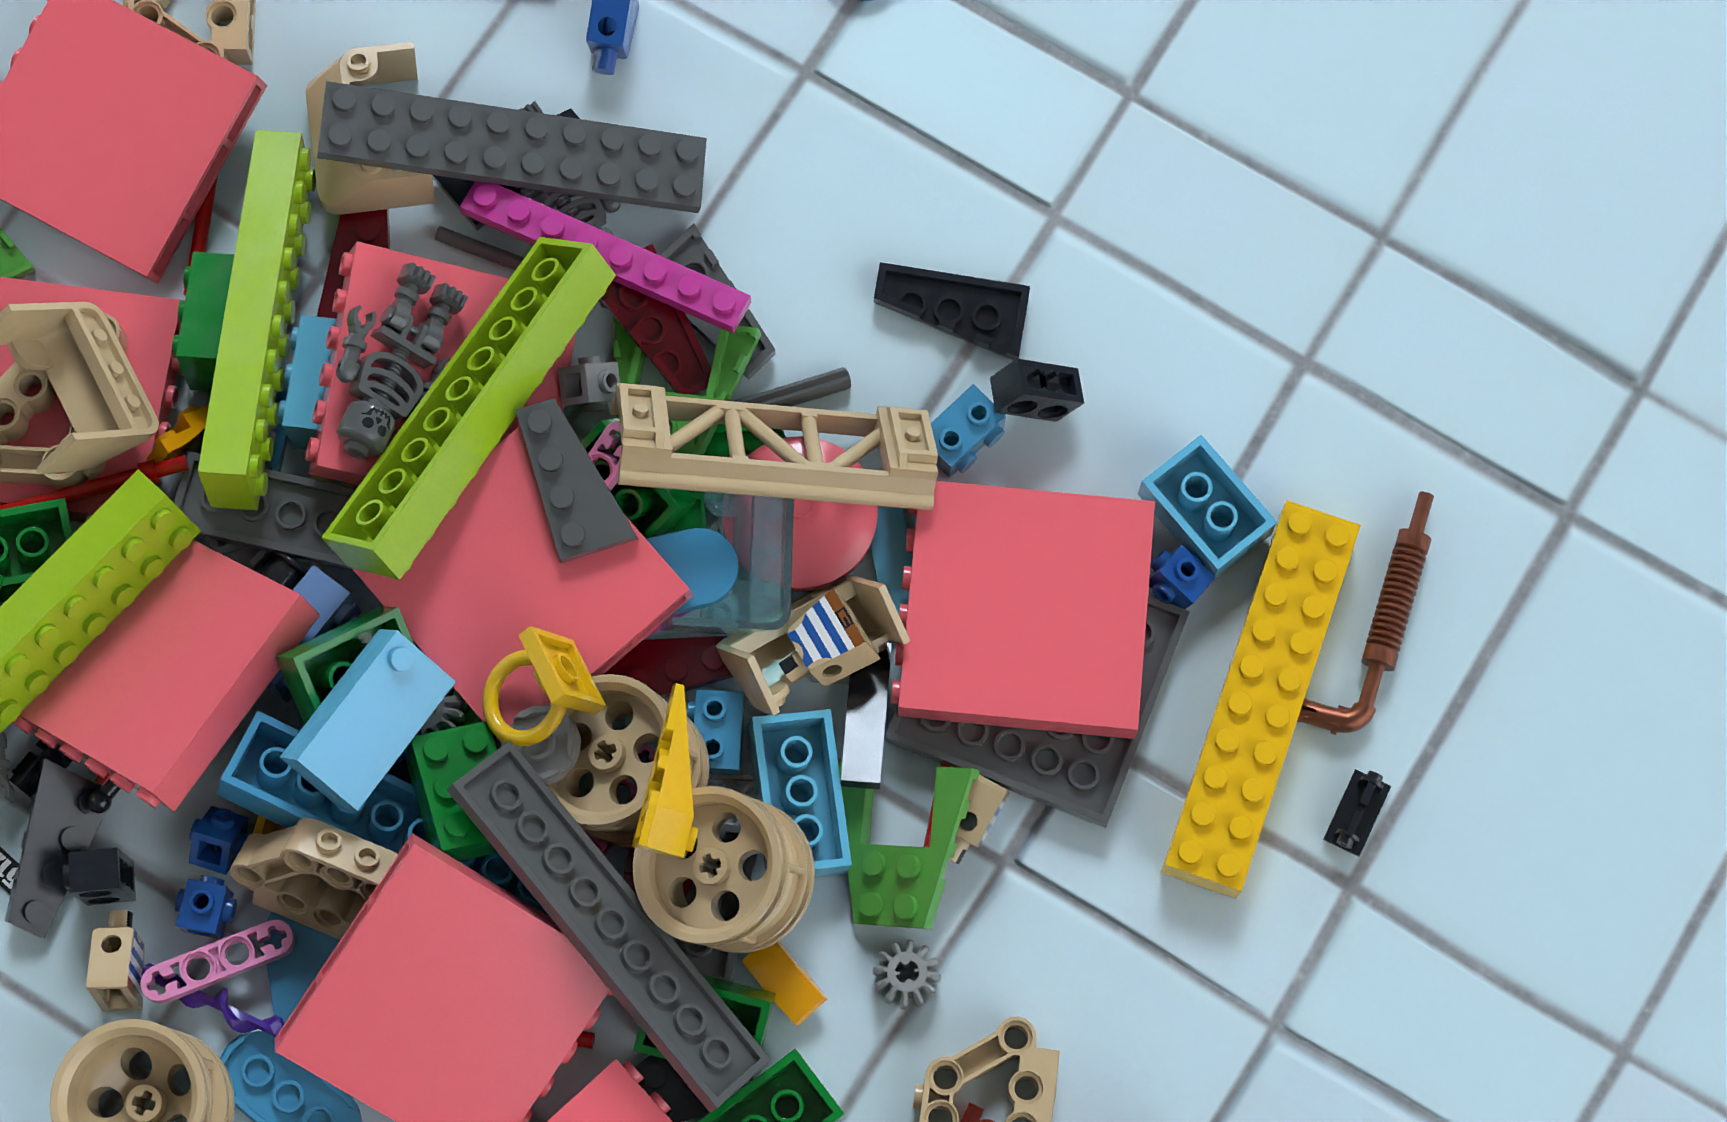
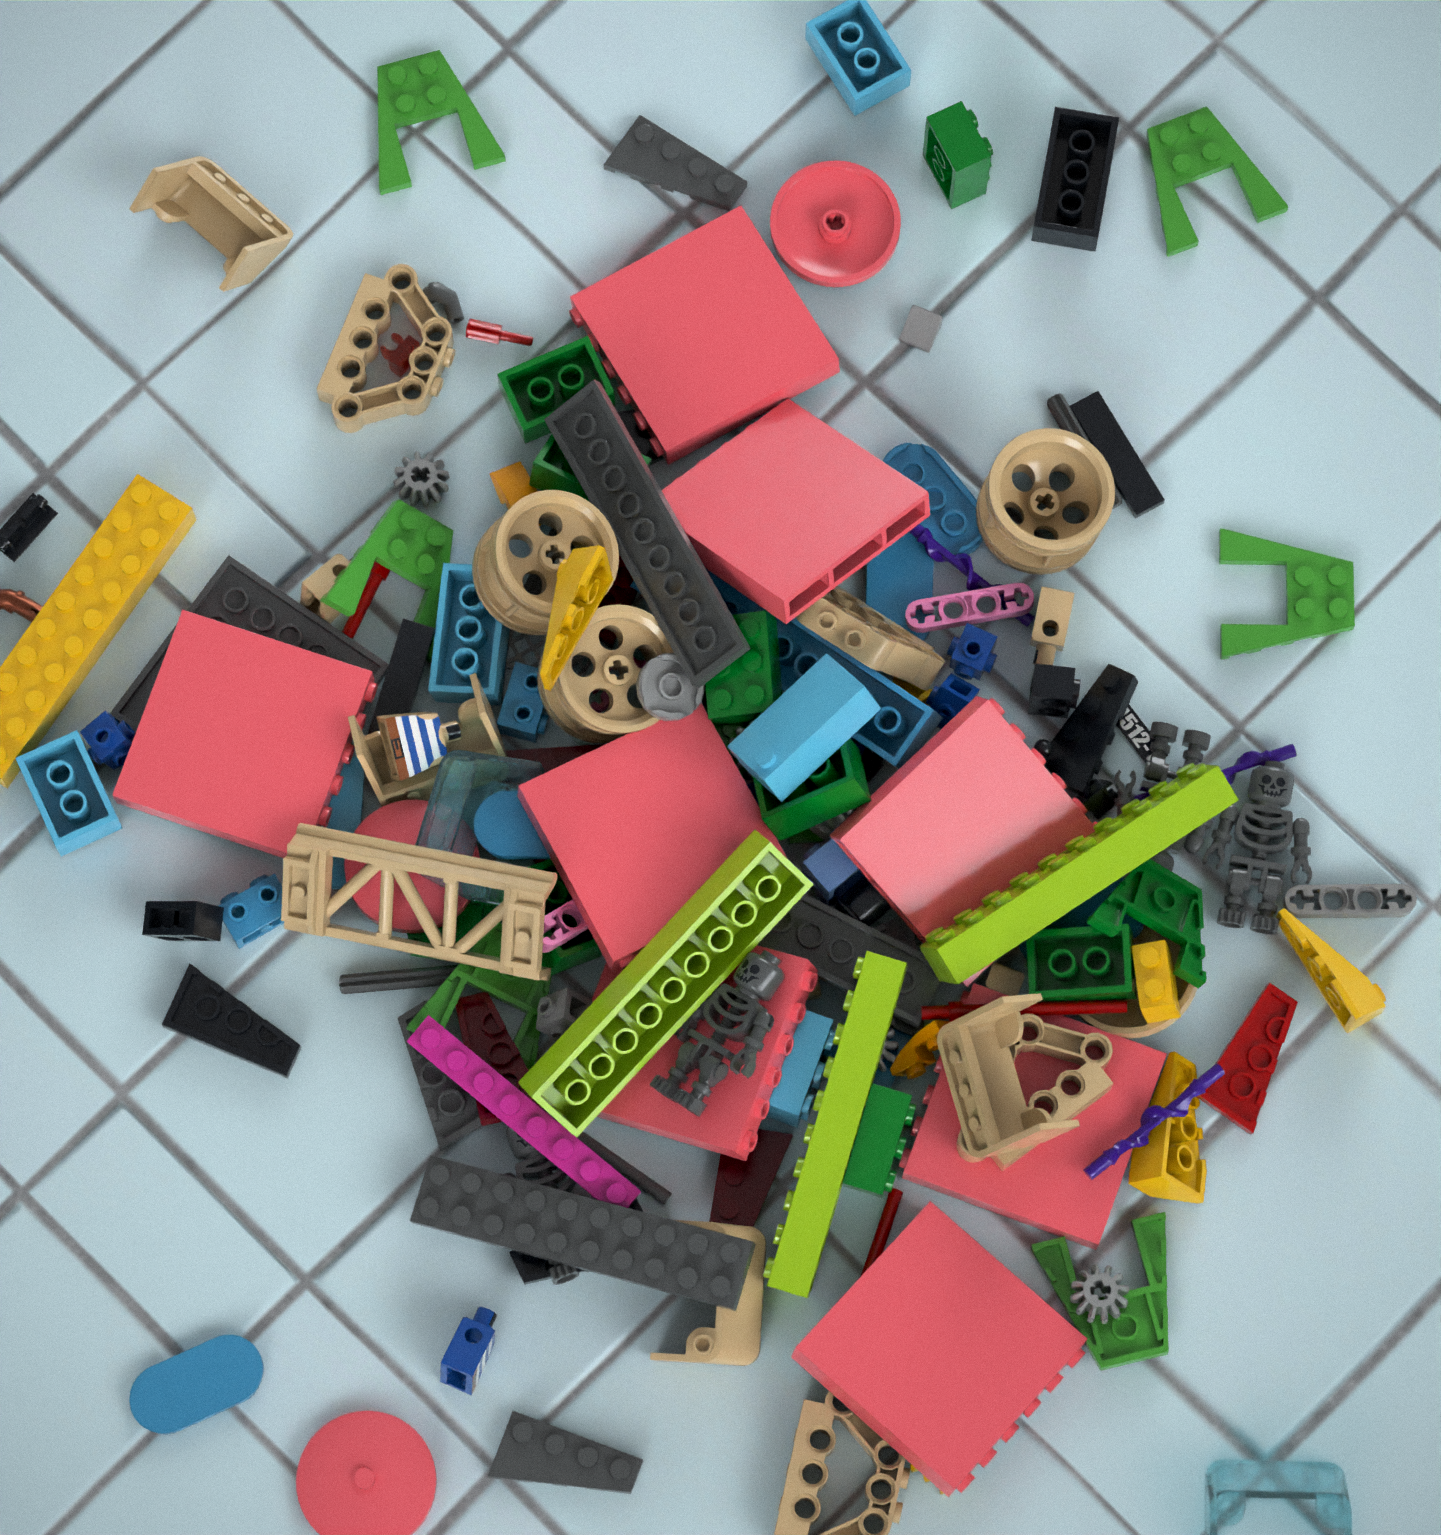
camera: 165 degrees left, 0 degrees up
yellow tile [482,626,606,746] -> none
dark grey wing [516,398,639,563] -> none

